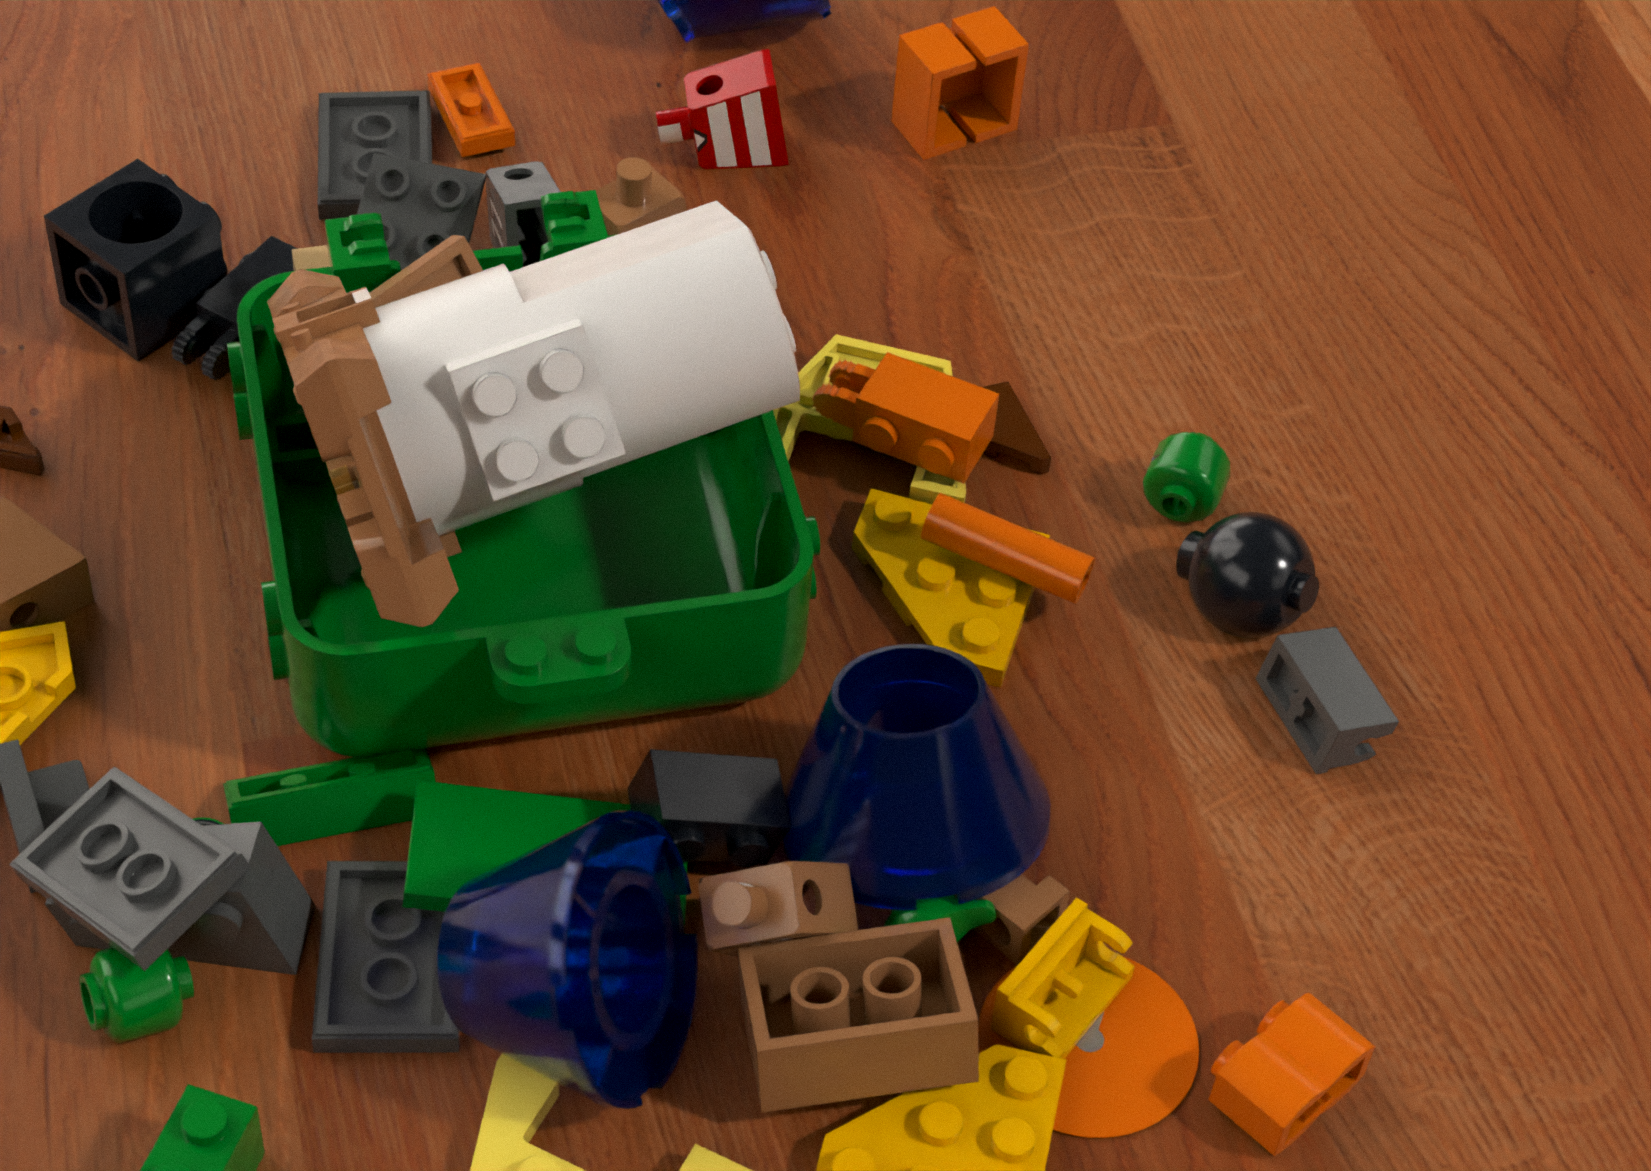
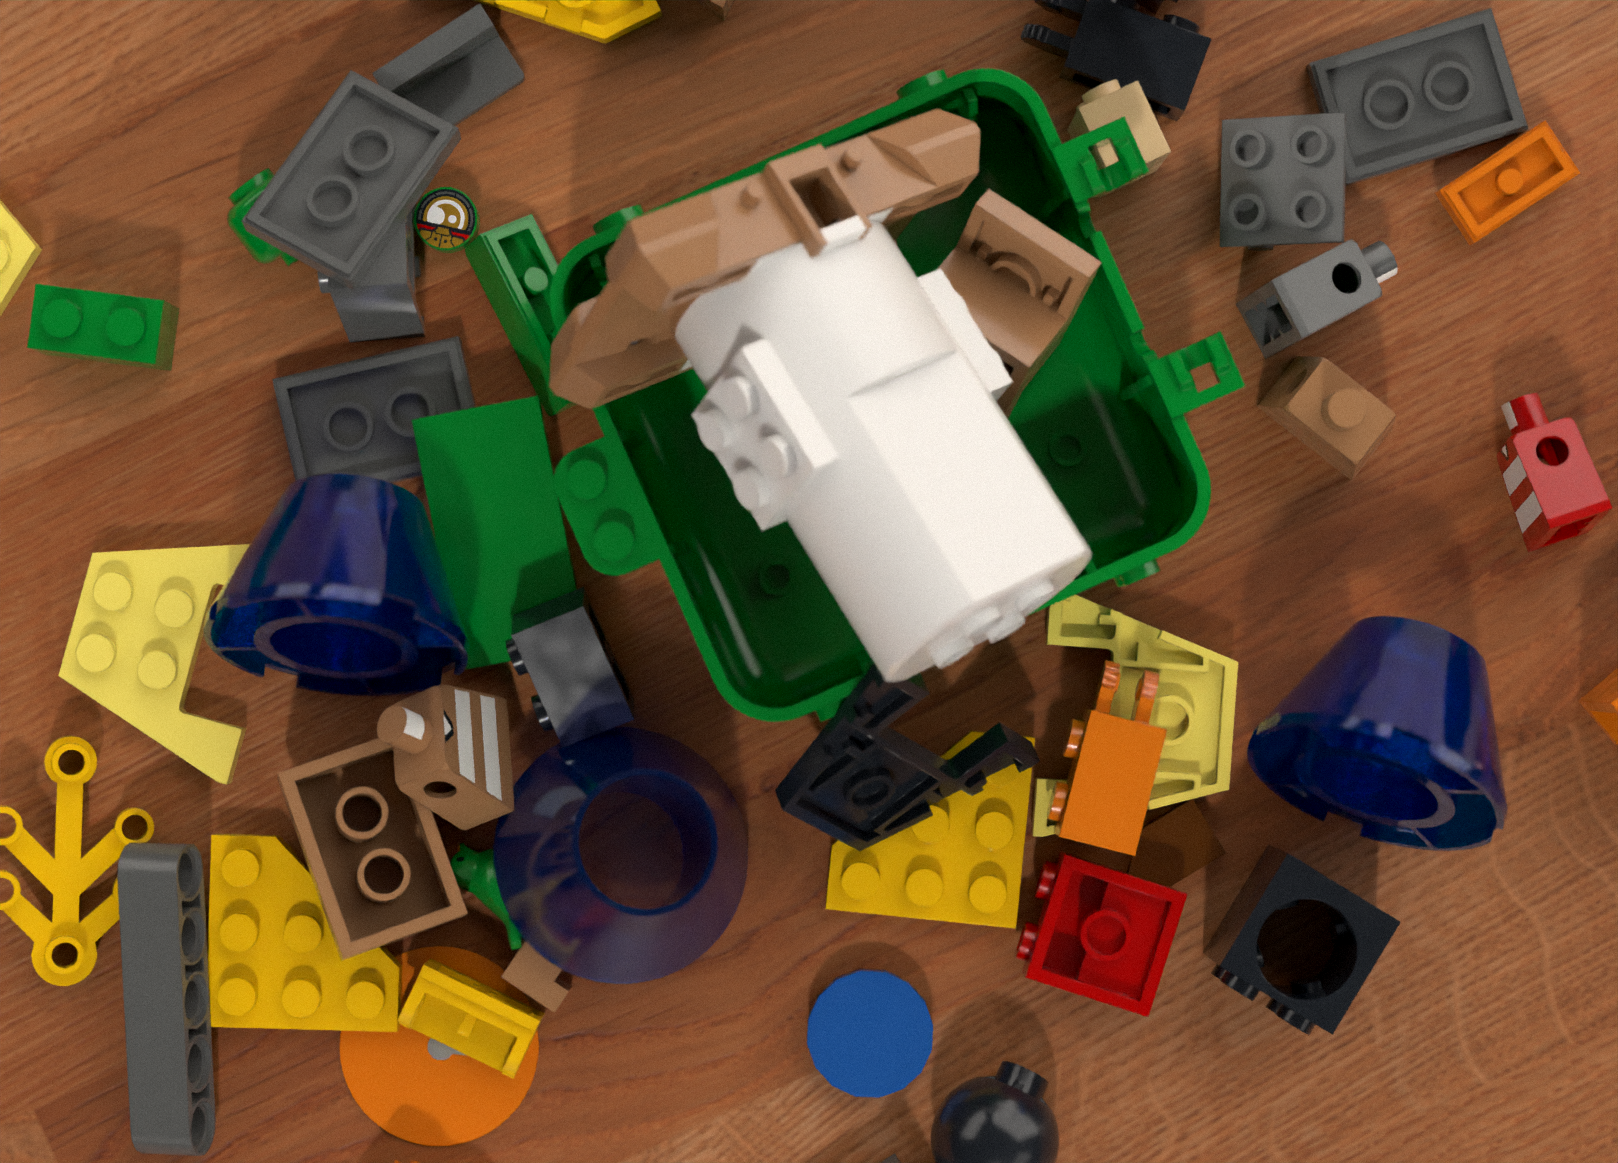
camera: 80 degrees right, 40 degrees up
orange piece [921,493,1096,604] -> none
green head [1143,432,1231,523] -> none
none -> black wing [775,663,1040,851]
none -> blue tile [807,969,933,1098]
none -> red plate [1015,851,1188,1017]
none -> black brick [1203,845,1401,1035]
none -> clear blue cone [1247,616,1508,851]

